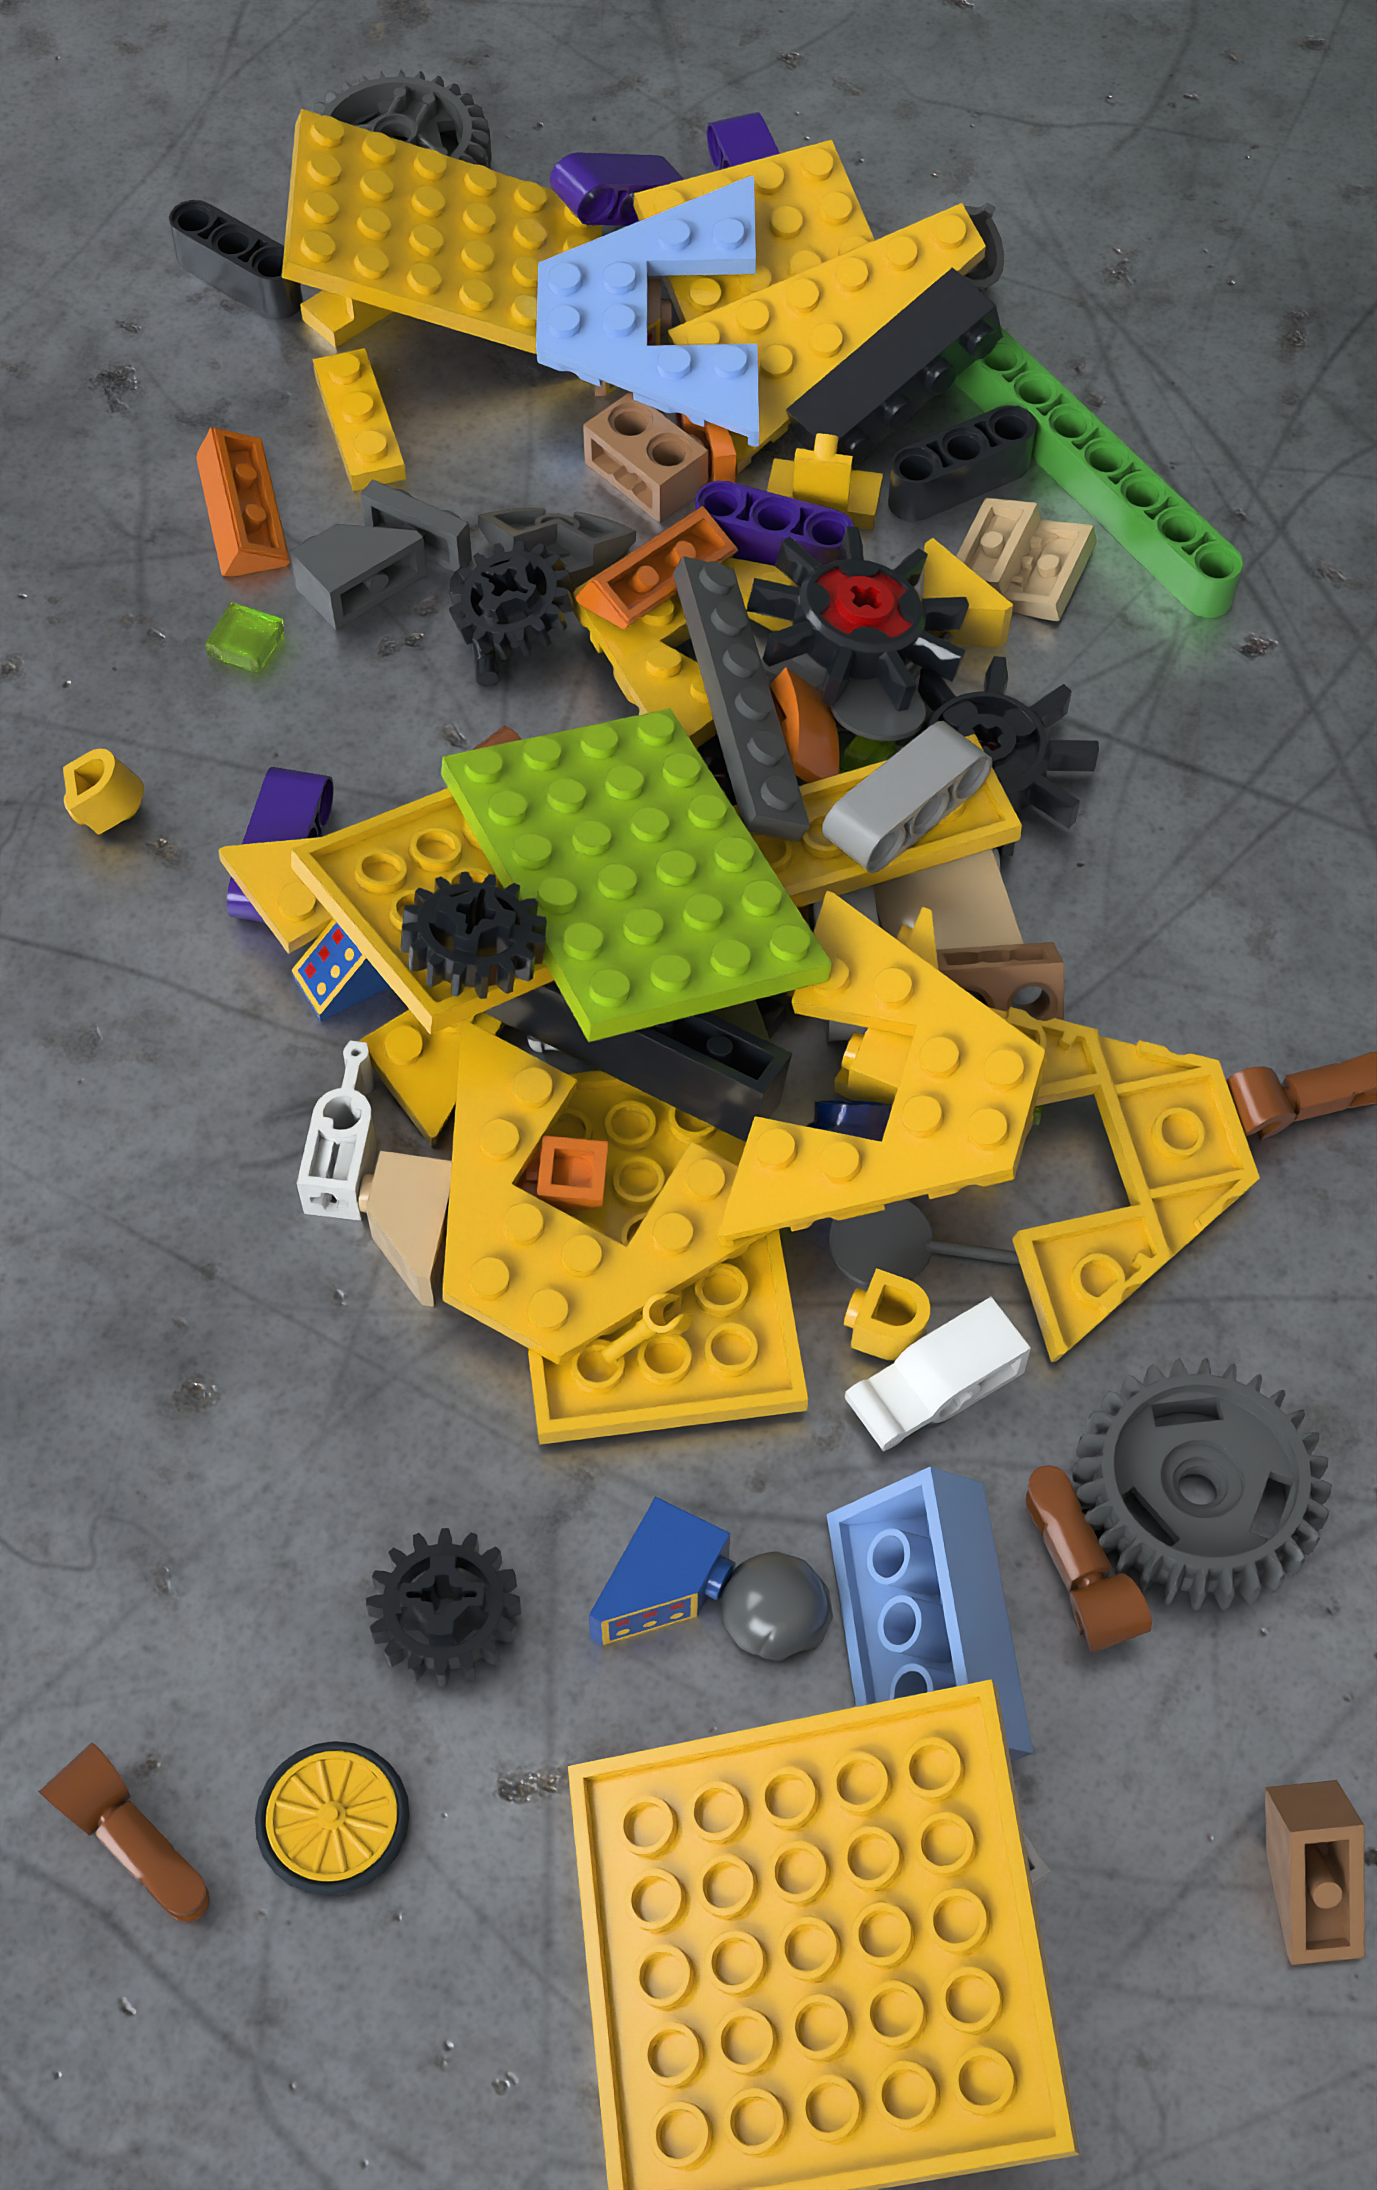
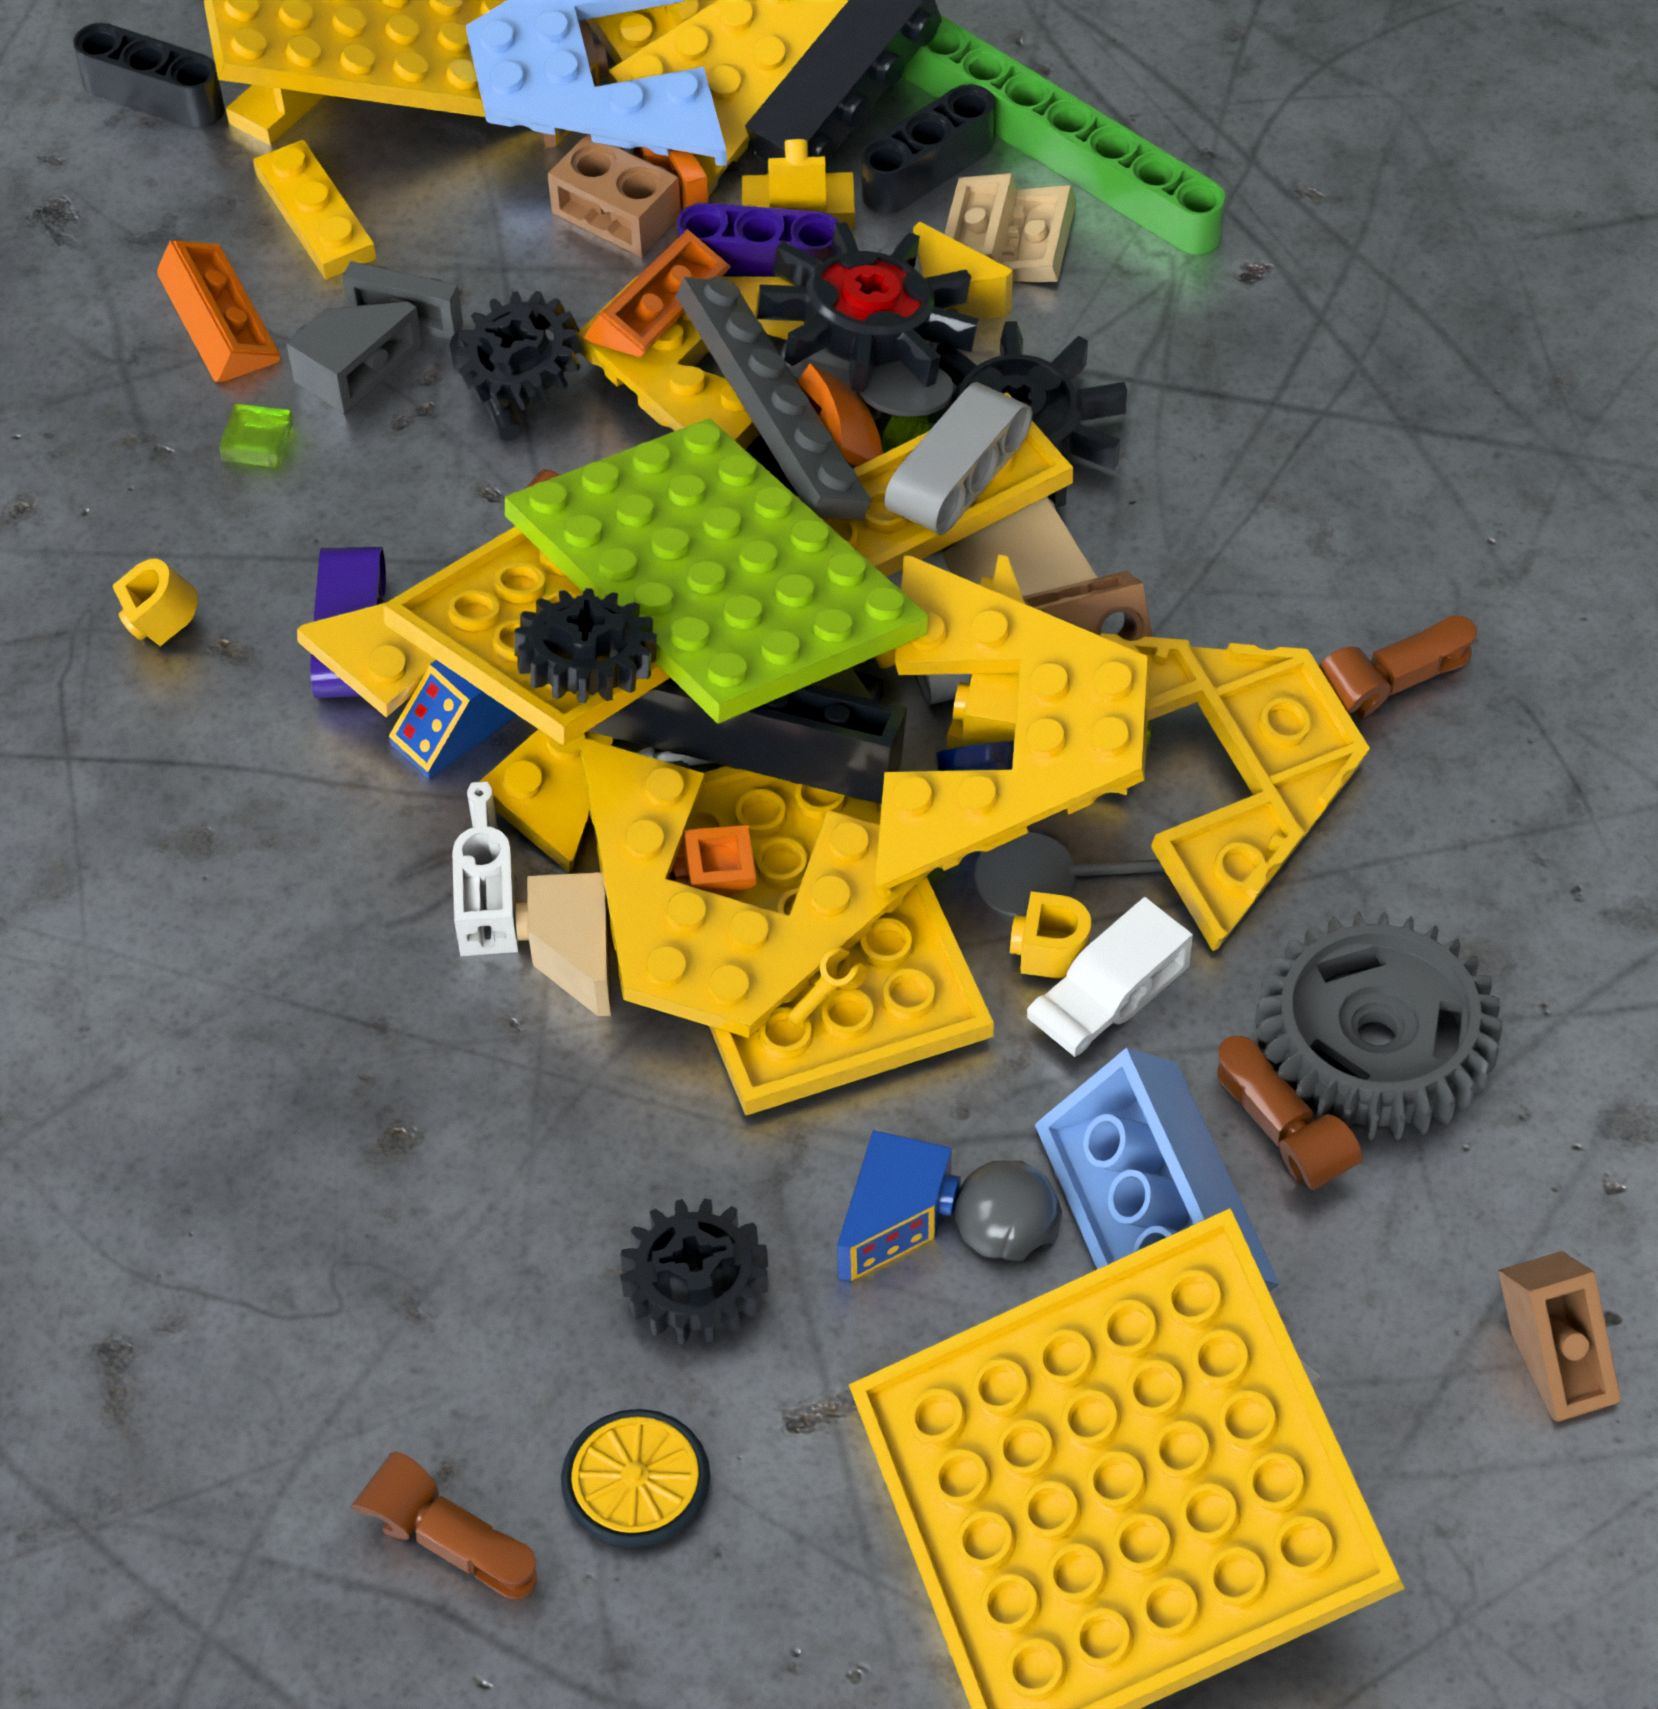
camera: 10 degrees left, 5 degrees down
dark grey brick [478,508,636,594] -> none

